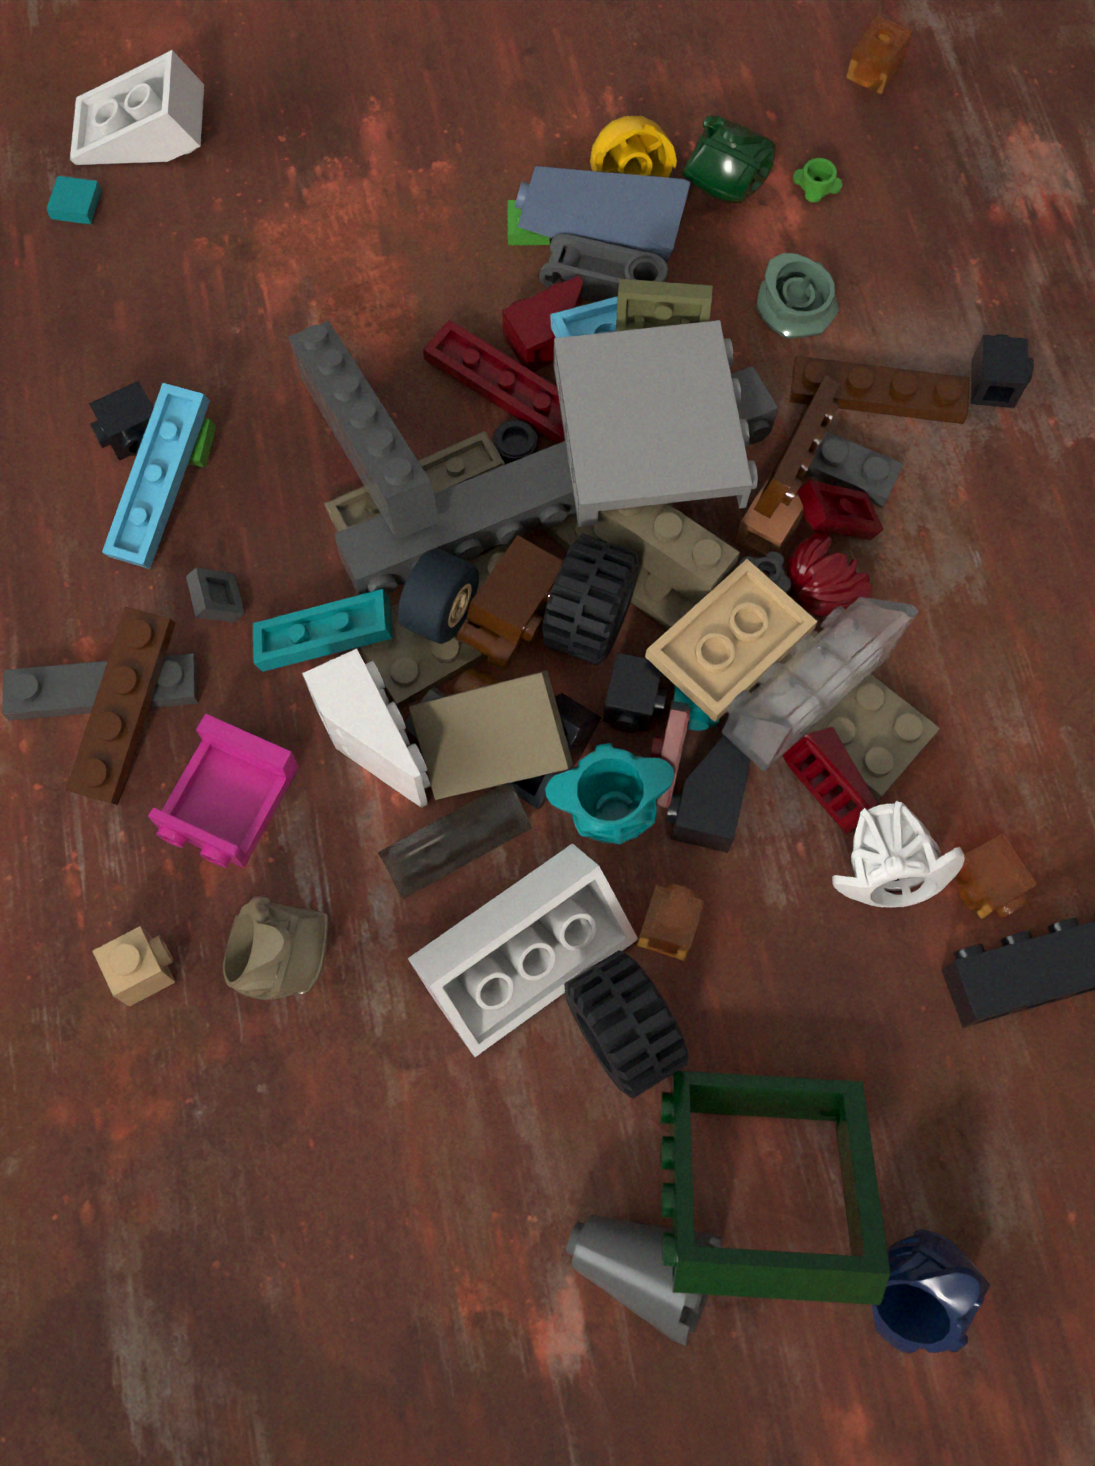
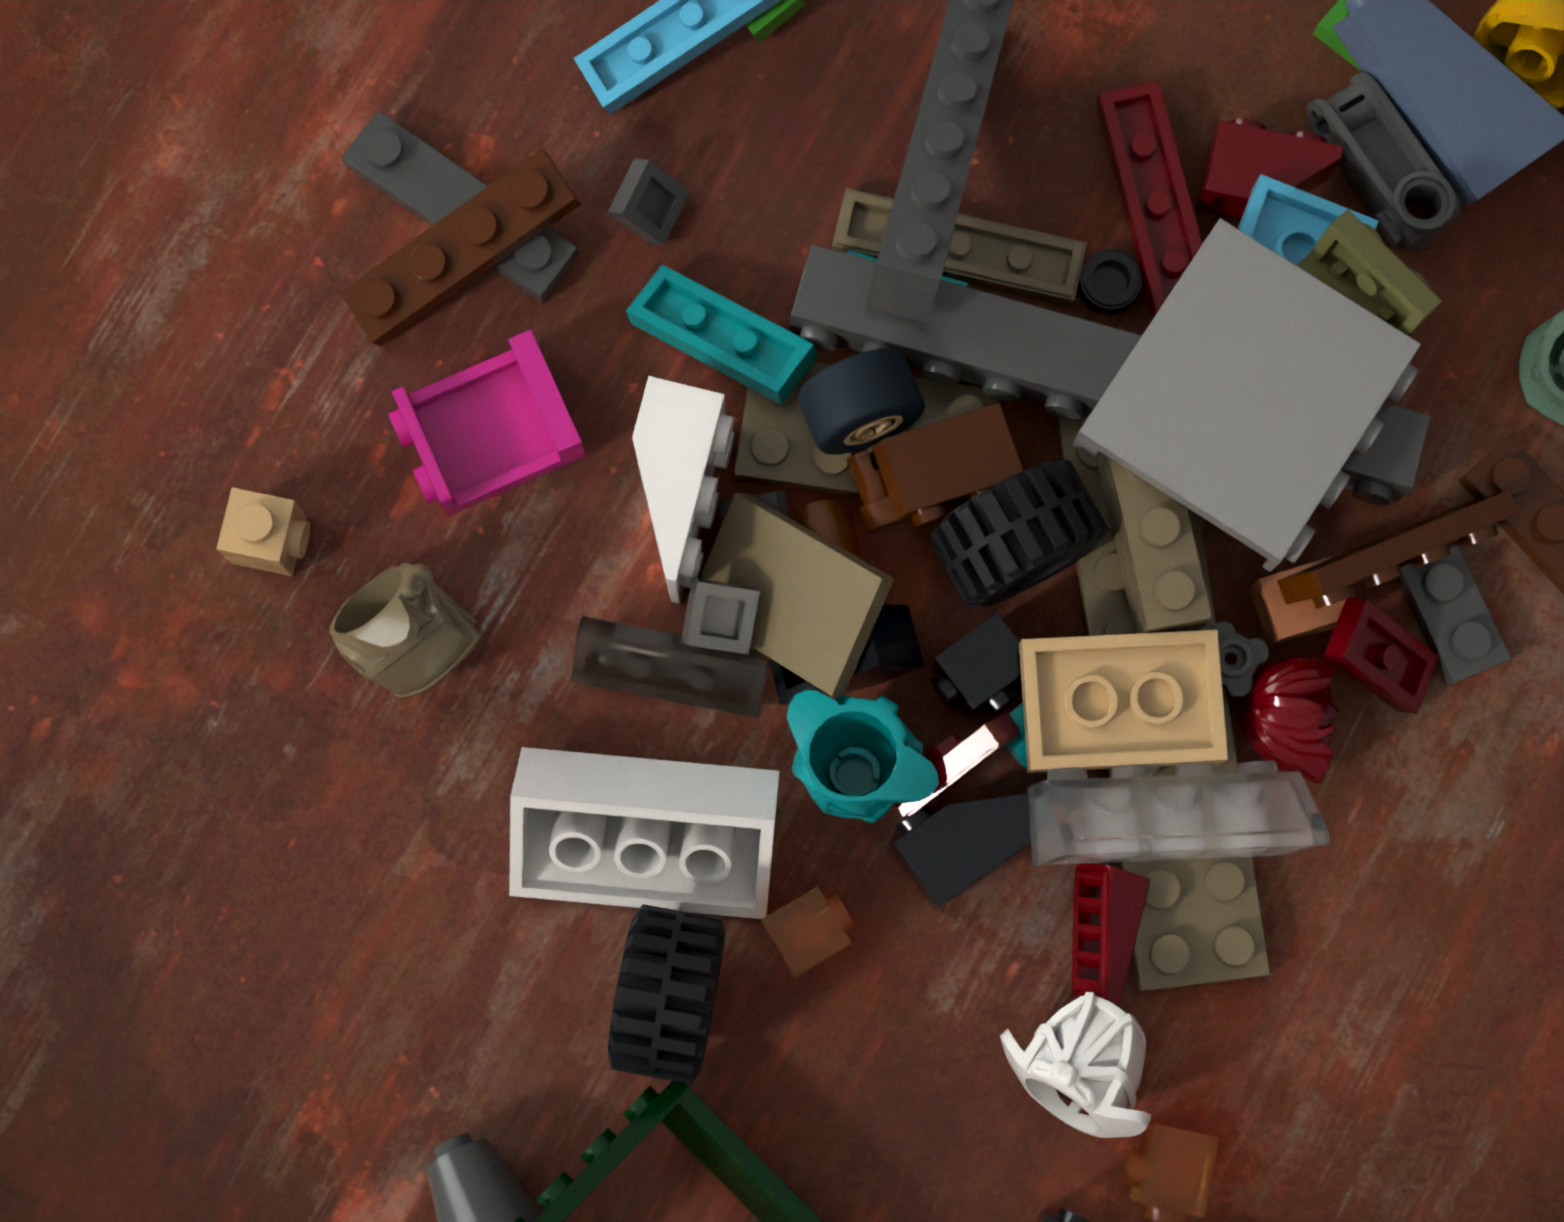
camera: 40 degrees right, 10 degrees up
none -> dark grey plate [681,577,760,655]

